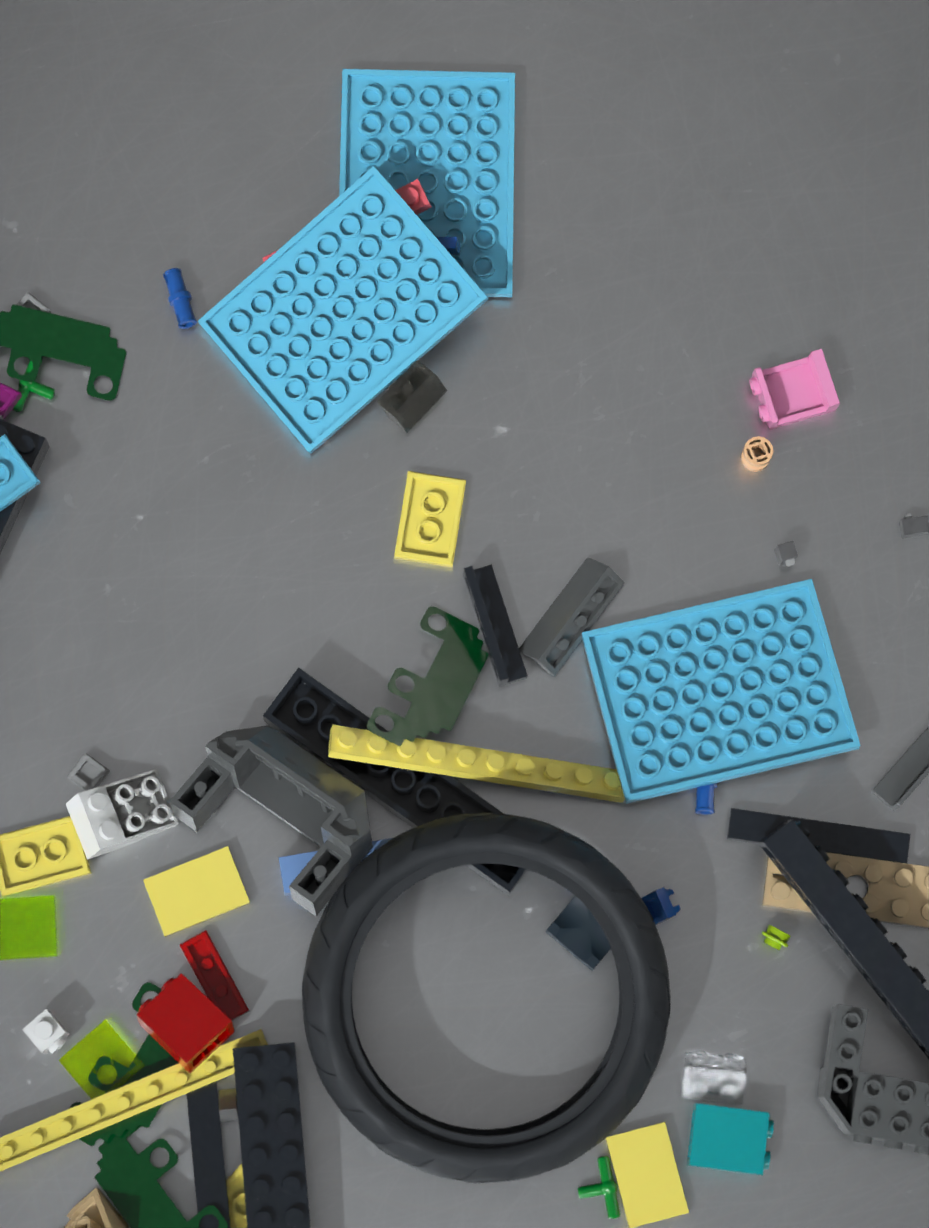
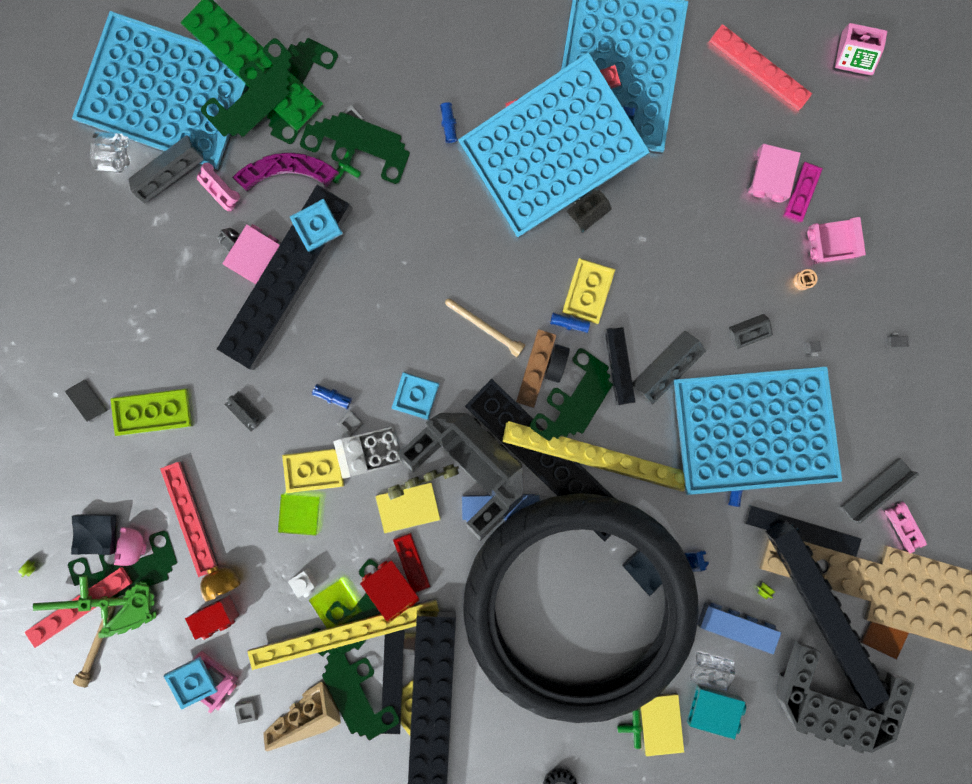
camera: 15 degrees right, 10 degrees up
none -> blue pin [312,384,352,409]
none -> olive plant [387,464,459,500]
none -> medium azure tile [392,372,440,420]
none -> tan piece [445,299,525,357]
none -> medium nougat plate [516,329,556,408]
none -> black tyre [545,344,570,383]
none -> blue pin [550,312,590,333]
none -> medium blue brick [697,602,781,655]
none -> coral plate [709,24,812,111]
none -> dark grey slope [729,314,773,349]
none -> bright pink panel [748,144,801,203]
none -> dark pink tile [783,162,823,222]
none -> slope [835,23,888,76]

